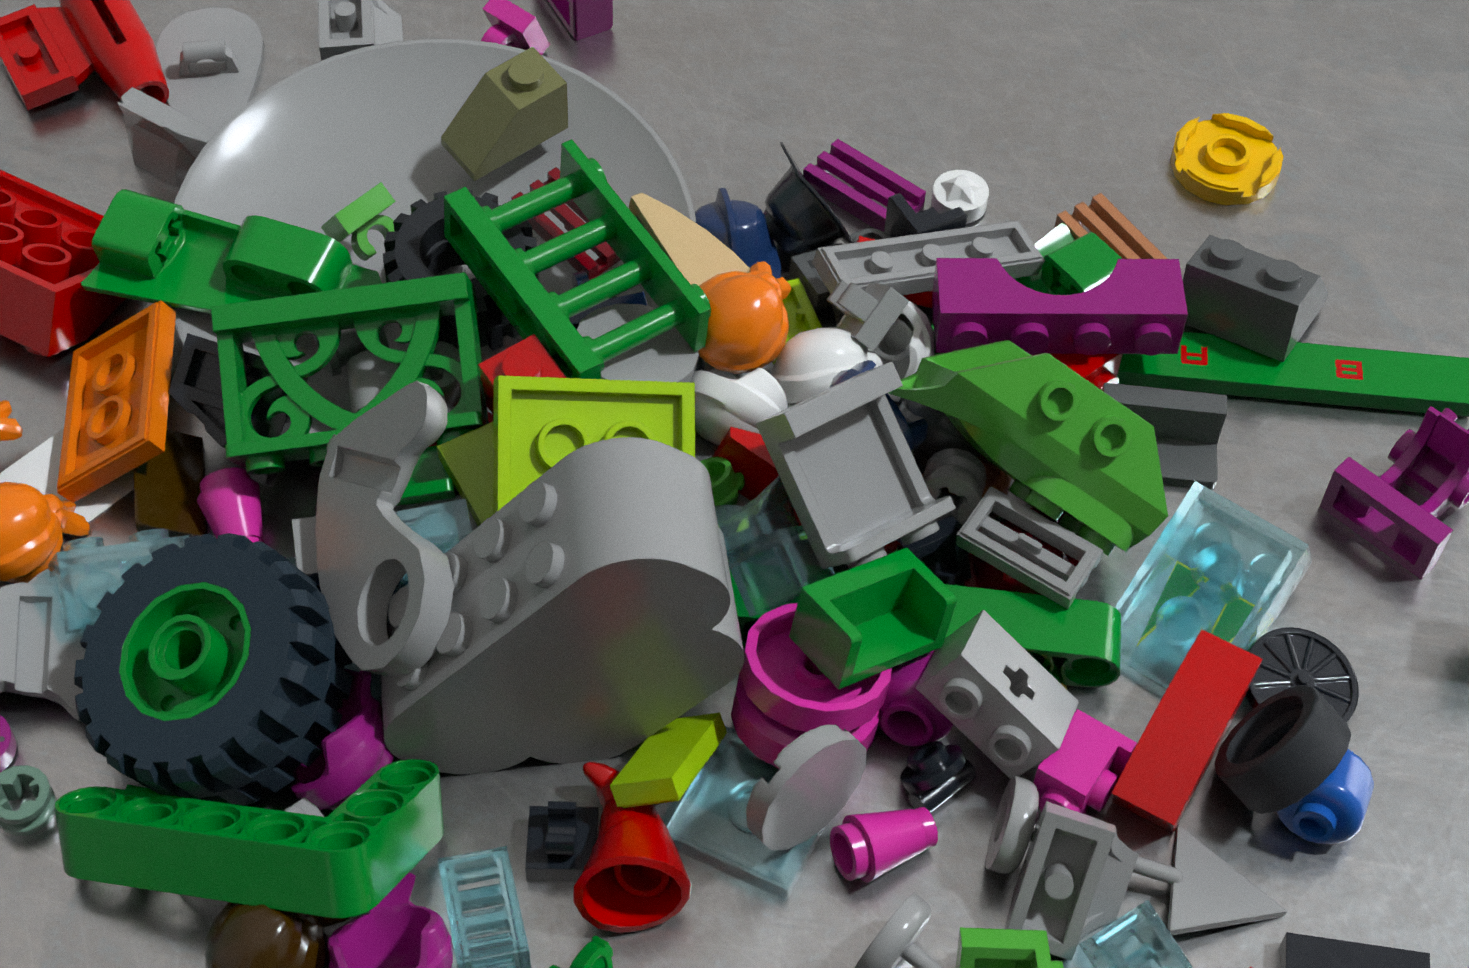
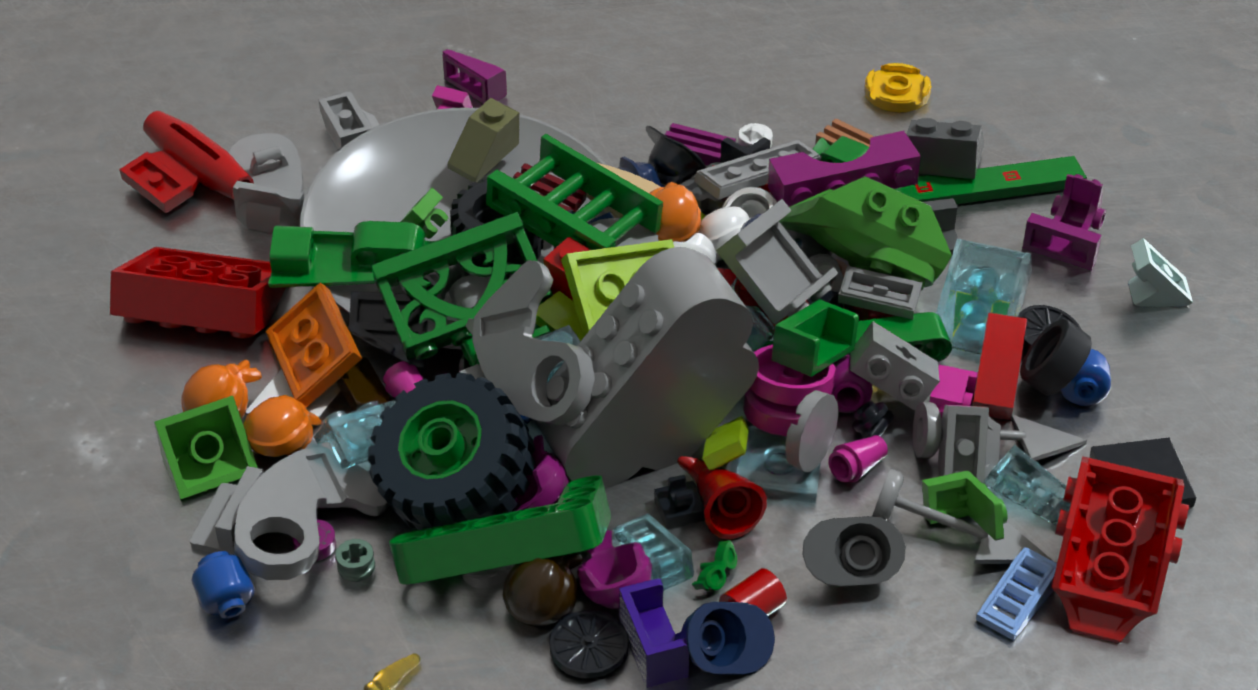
camera: 15 degrees left, 10 degrees down
light grey tile [827,280,909,351] -> none

